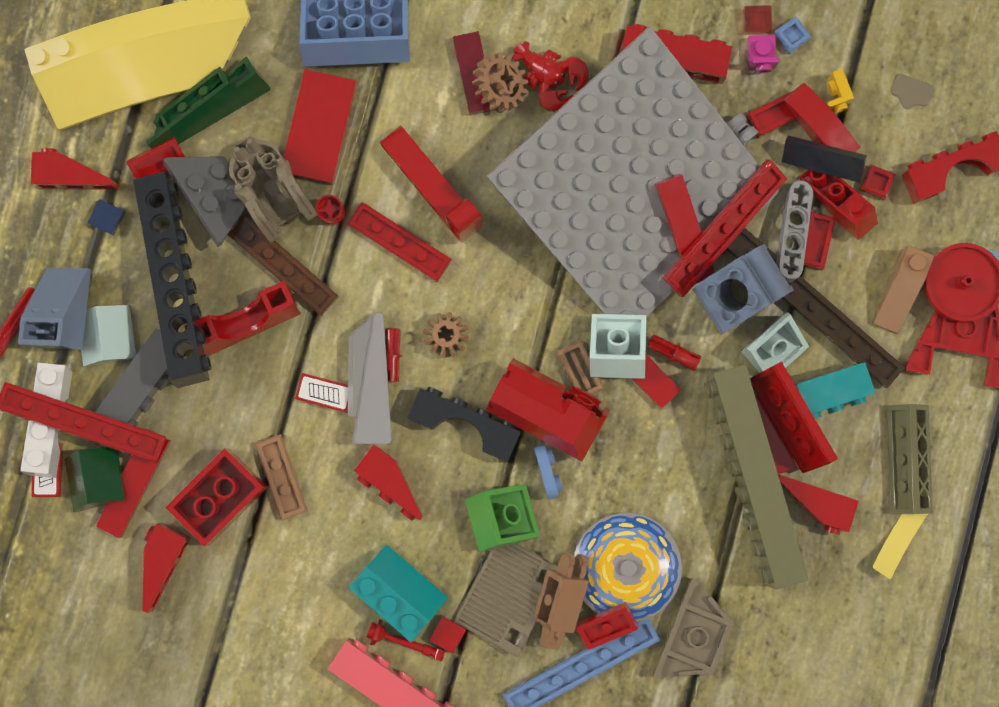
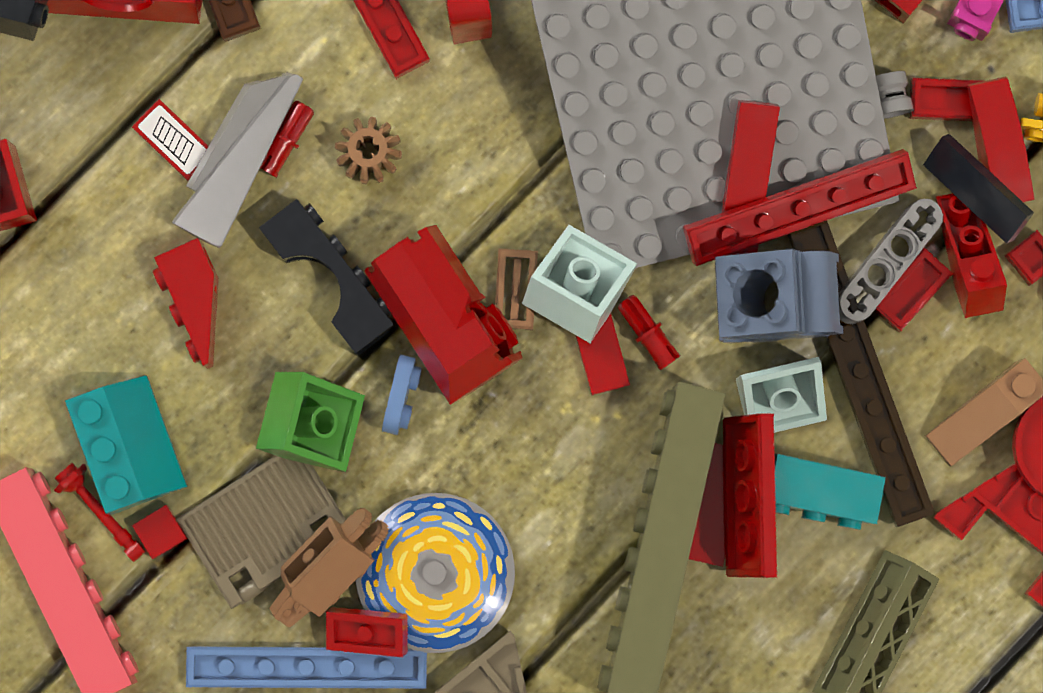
camera: 25 degrees right, 0 degrees up
medium nougat tile [255,434,308,521] -> none
red slope [778,475,859,535] -> none

